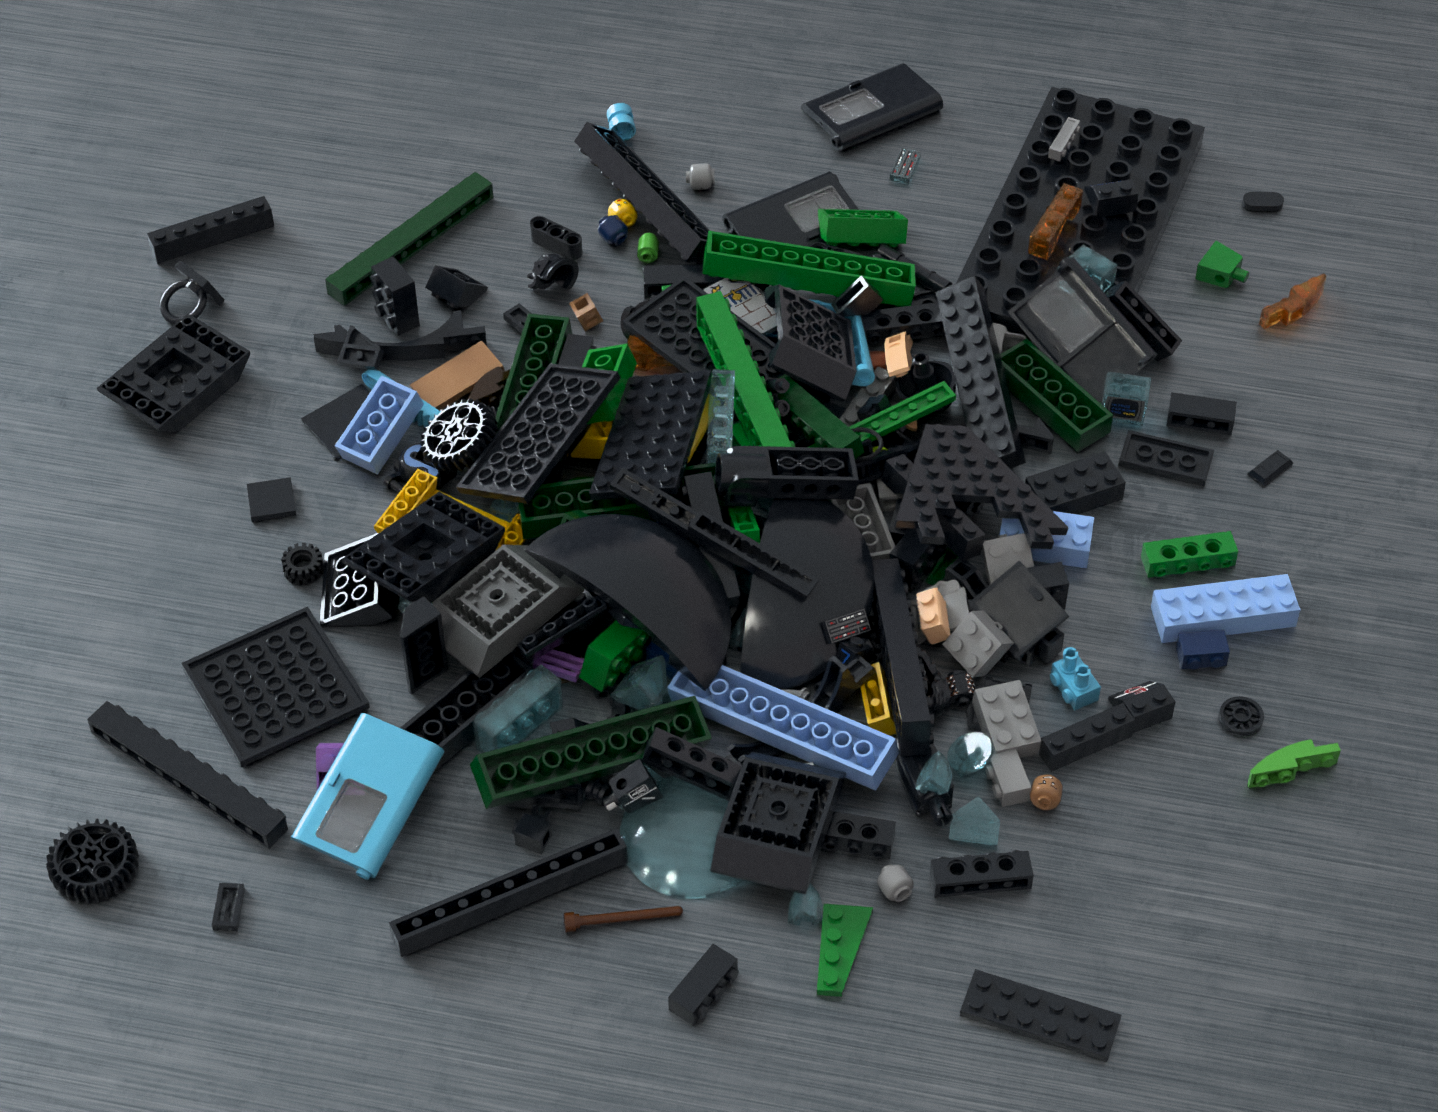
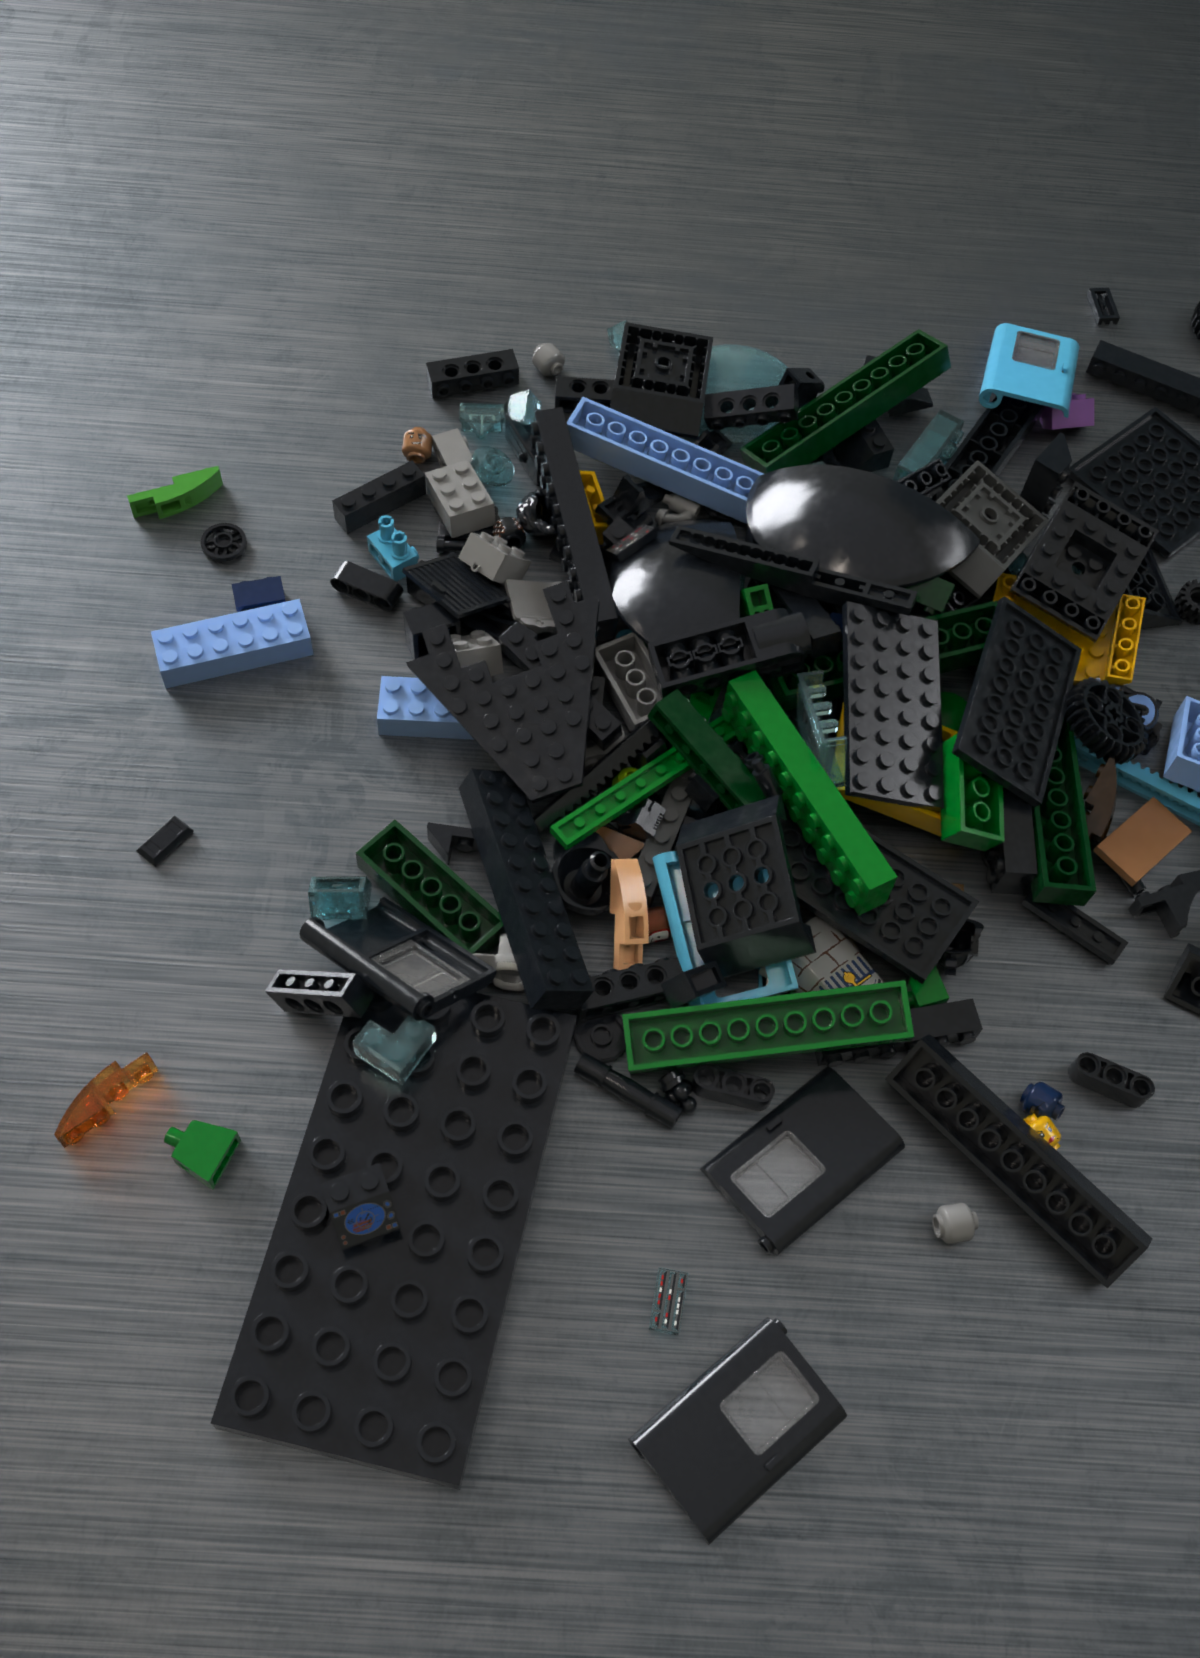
camera: 165 degrees right, 10 degrees up
black brick [389,828,628,957] -> none
black helmet [527,253,579,290] -> none
reddish brown piece [564,906,683,933] -> none
medium nougat brick [569,293,603,331] -> none
medium azure wheel [607,103,636,141] -> none
bright green brick [637,233,659,263] -> none
black brick [668,944,739,1025] -> none
green wing [817,903,873,997] -> none
green slope [818,209,908,247] -> none
black tyre [851,427,883,461] -> none
light nougat brick [916,588,950,644] -> none
black plate [960,969,1122,1062] -> none
black brick [1025,451,1126,515] -> none
clear orange arch [1028,183,1083,260] -> none
light grey piece [1048,117,1081,161] -> none
black slope [1108,681,1175,733] -> none
black tile [1118,430,1214,487] -> none
green brick [1141,531,1238,578] -> none
black brick [1166,392,1237,435] -> none
black tile [1242,192,1284,211] -> none
none -> black beam [330,561,404,612]

